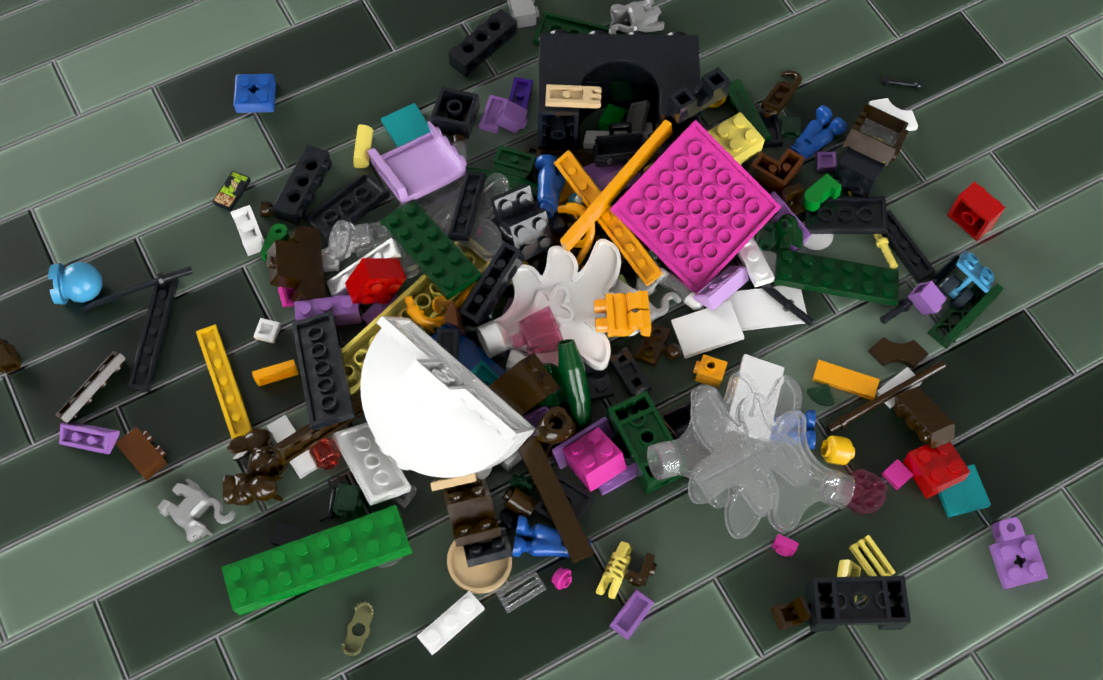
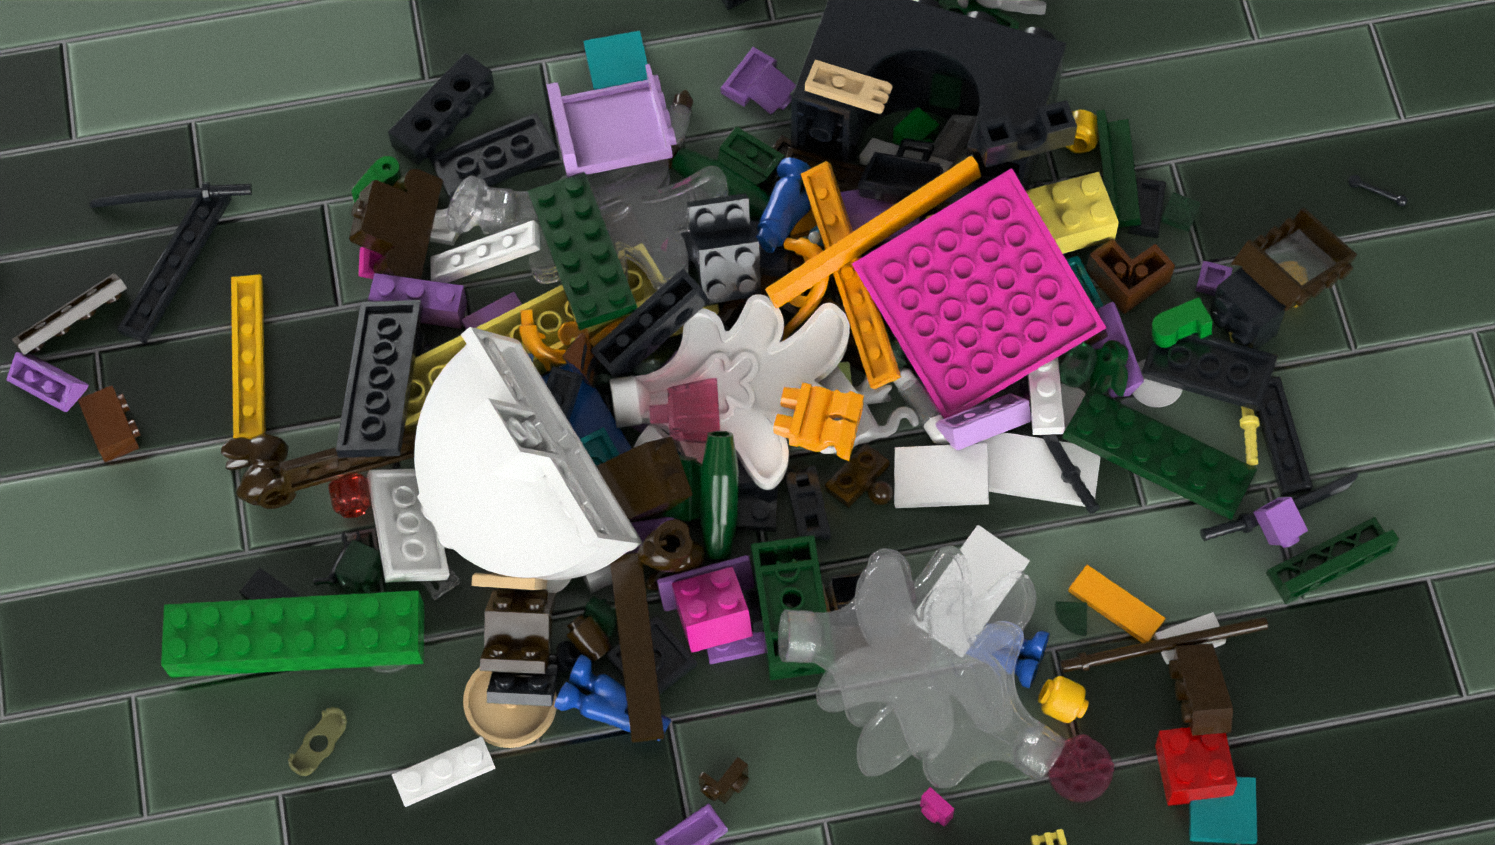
camera: 20 degrees right, 0 degrees up
dark azure tile [48,262,103,305] -> none
light grey animal [157,478,236,543] -> none
tile [212,170,251,212] -> none
dark brown animal [223,472,283,506] -> none
white window [231,205,264,256] -> none
light orange tile [252,359,299,386] -> none
white tile [254,318,281,344] -> none
dark brown hinge [260,201,274,217] -> none
white tile [267,415,319,479] -> none
red brick [345,258,407,304] -> none
light yellow brick [353,124,373,168] -> none
black brick [430,86,480,139] -> none
black tile [447,172,487,242] -> none
clear tile [496,569,546,613] -> none
dark purple plate [509,77,533,109] -> none
dark pink plate [552,567,572,590] -> none
light yellow hinge [596,541,632,599] -> none
light orange brick [693,354,728,388] -> none
dark brown plate [761,70,802,118] -> none
dark brown bracket [780,183,805,215] -> none
blue piece [790,105,848,162] -> none
dark brown tile [868,337,929,369] -> none
white tile [869,98,918,131] -> none
dark pink tile [881,459,914,490] -> none
dark azure plate [938,250,995,310] -> none
red brick [947,181,1006,241] -> none

